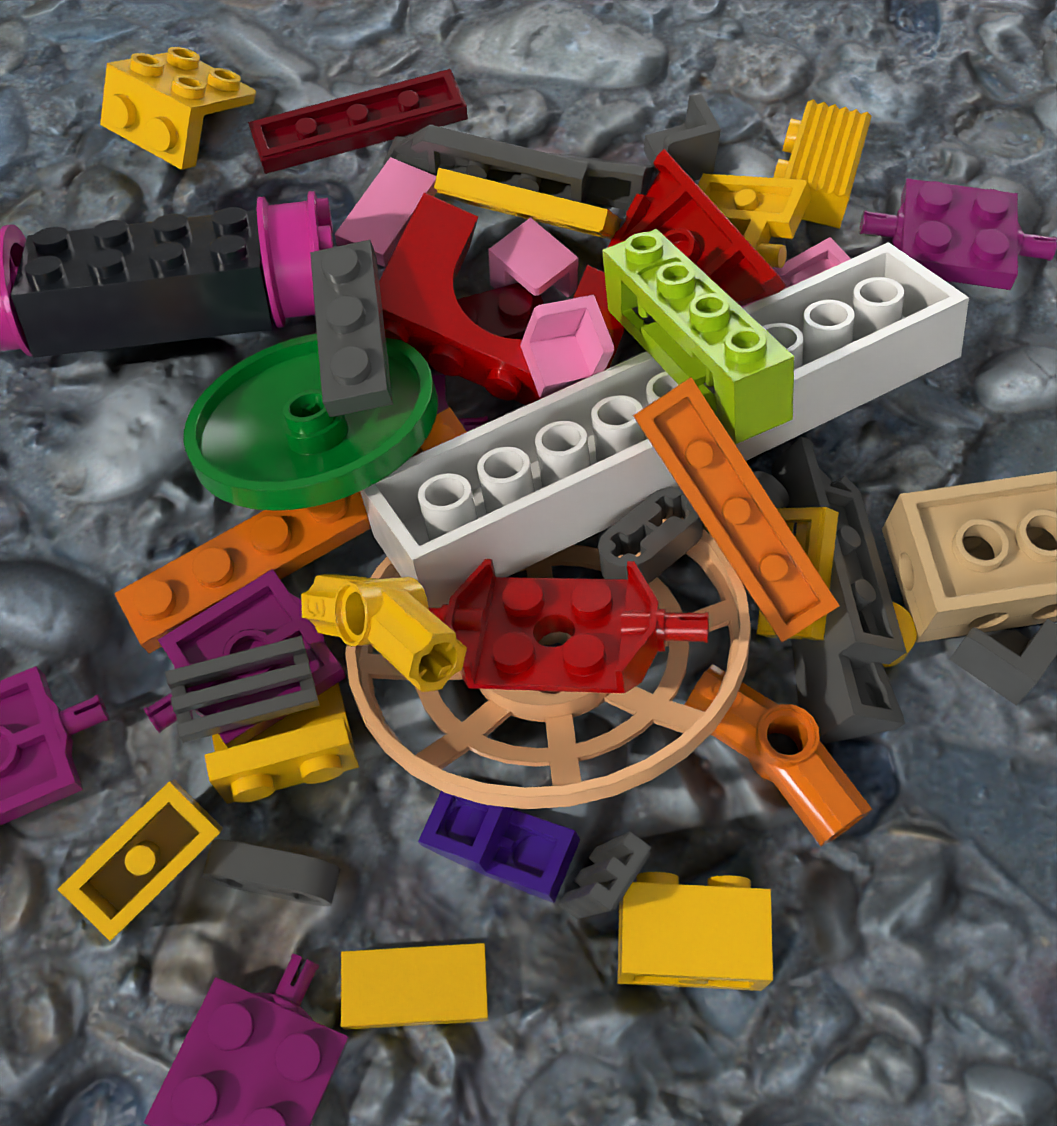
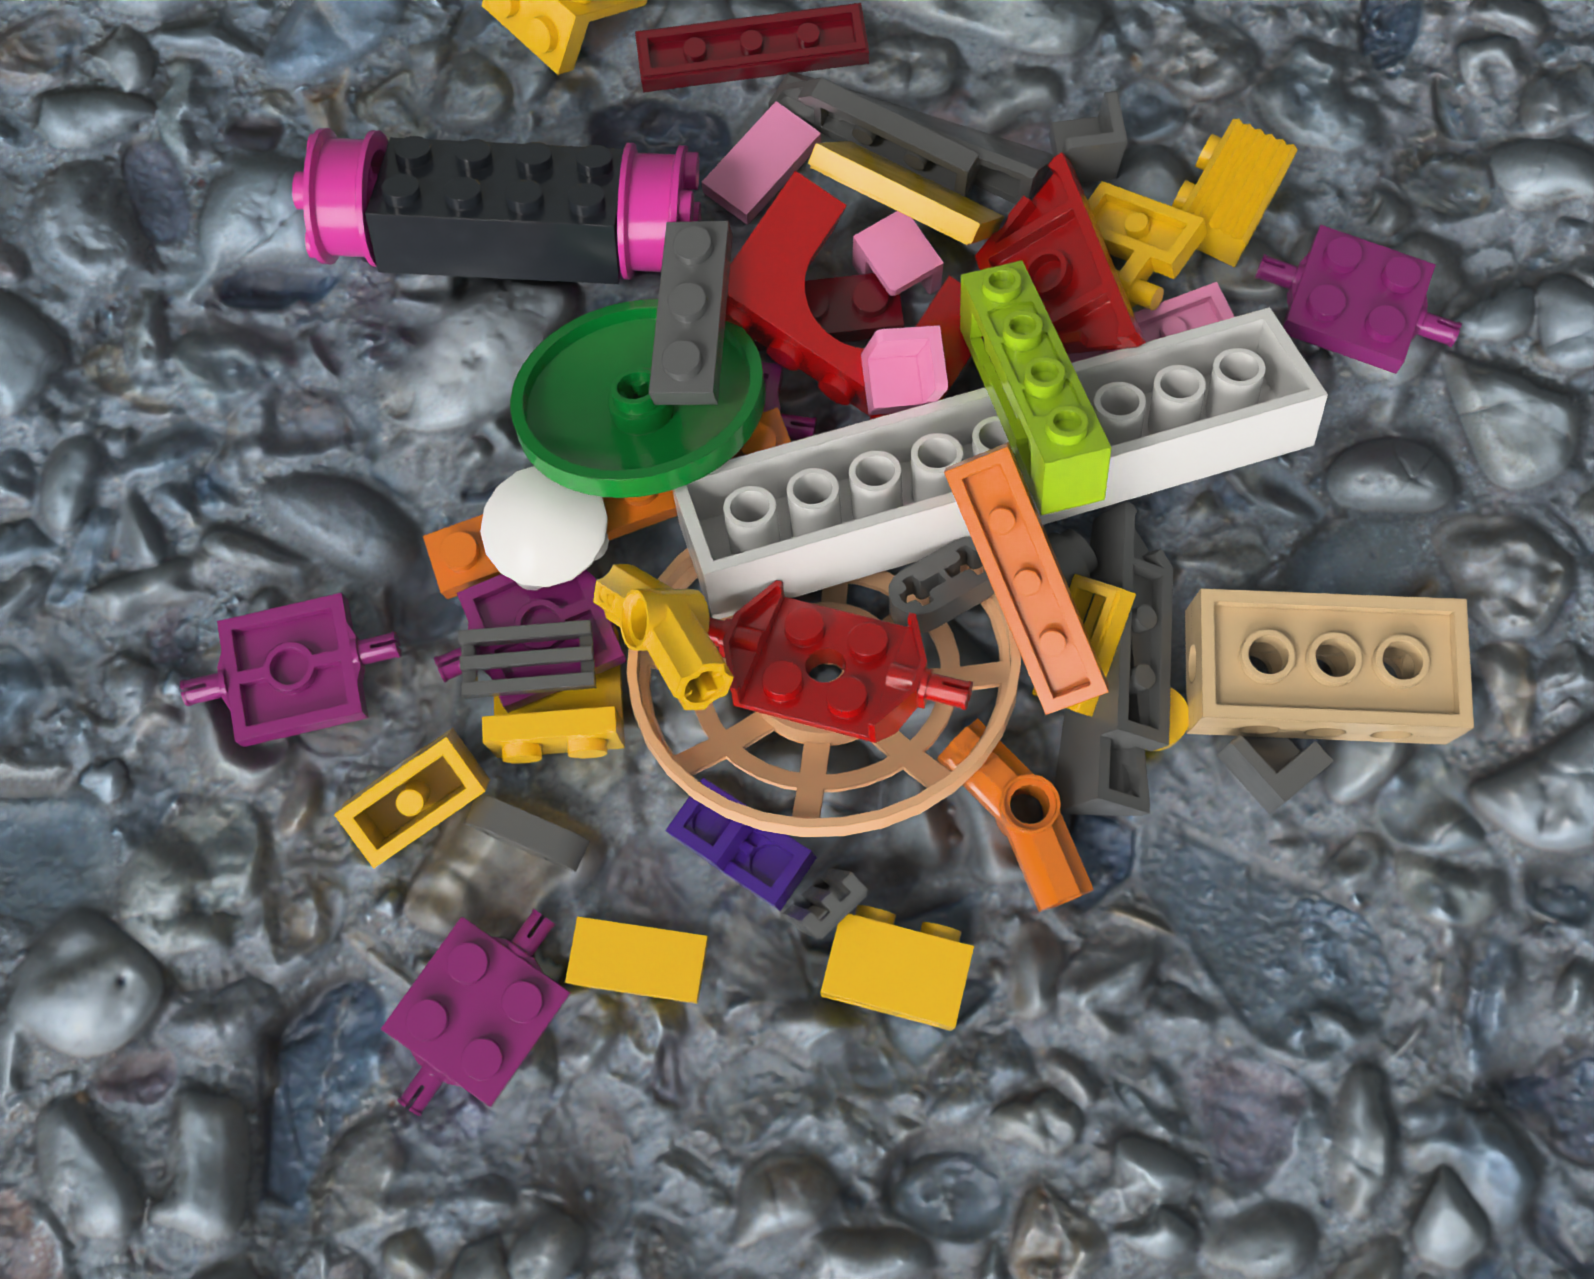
camera: 15 degrees right, 10 degrees up
none -> white dish [480,466,609,590]

